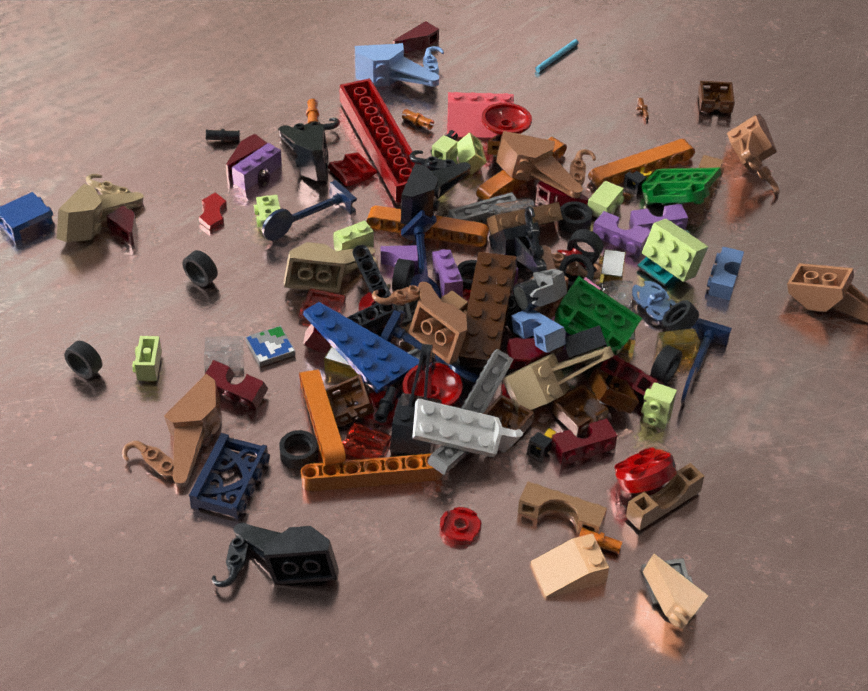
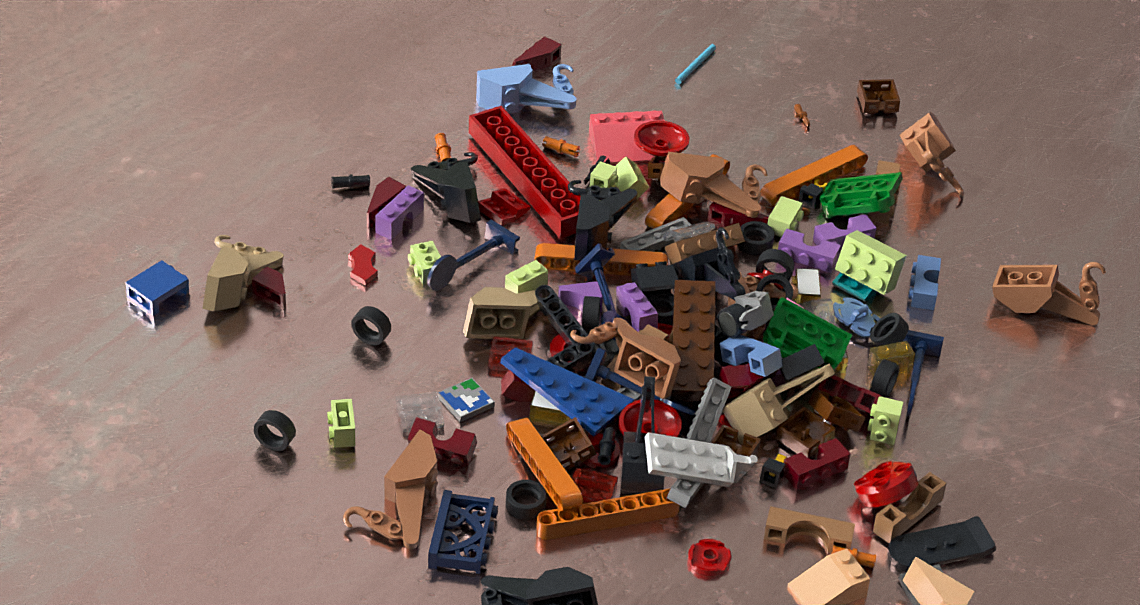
camera: 10 degrees left, 5 degrees down
none -> black slope [631,261,678,292]
none -> black piece [887,516,996,572]

